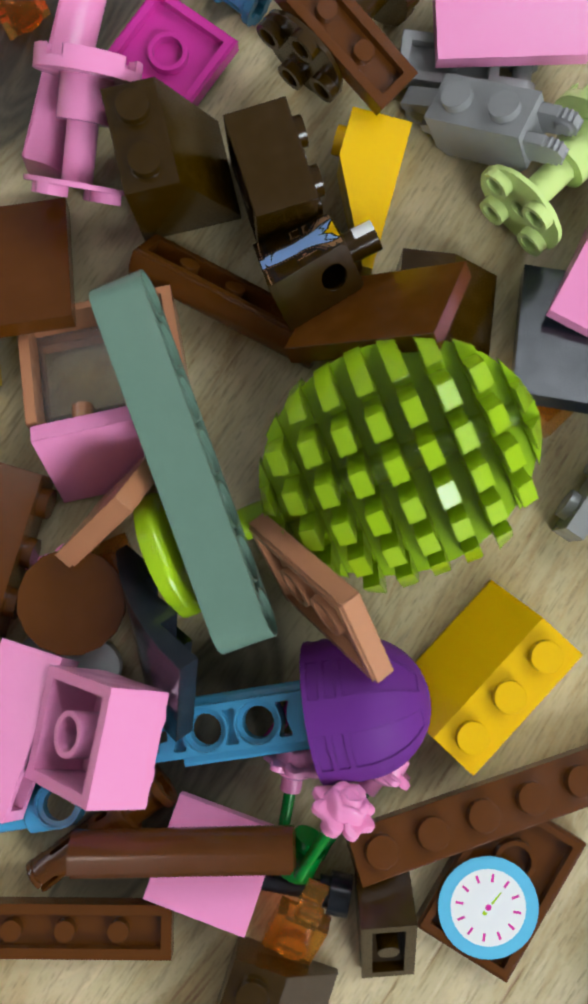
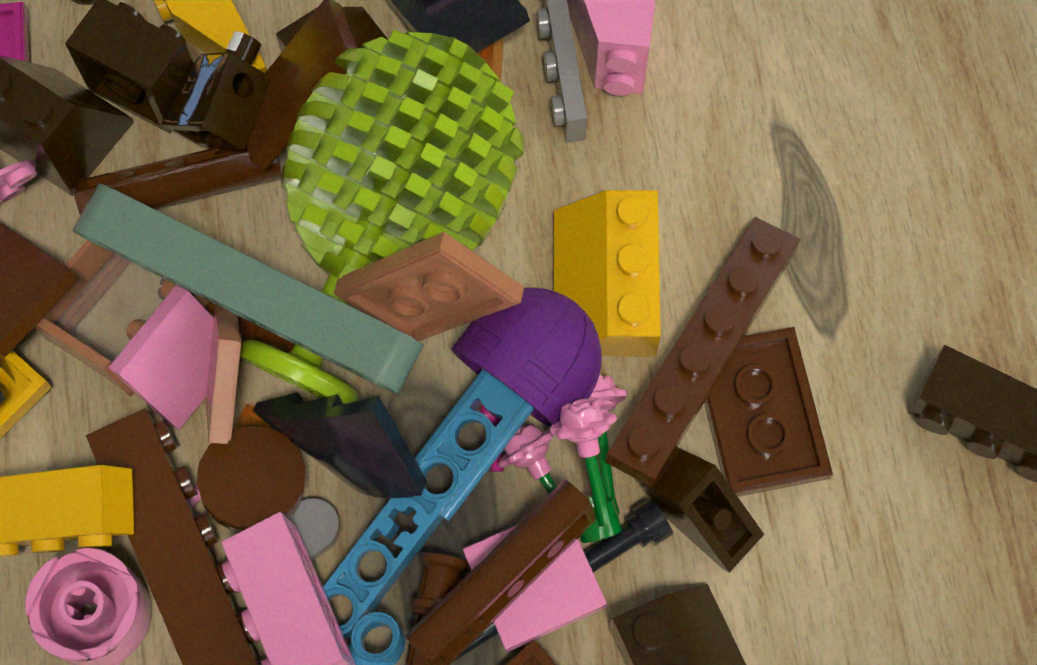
camera: 40 degrees left, 15 degrees down
bright pink brick [25,665,169,811] -> none
clear orange plate [261,878,331,965] -> none
sticker [438,856,539,960] -> none

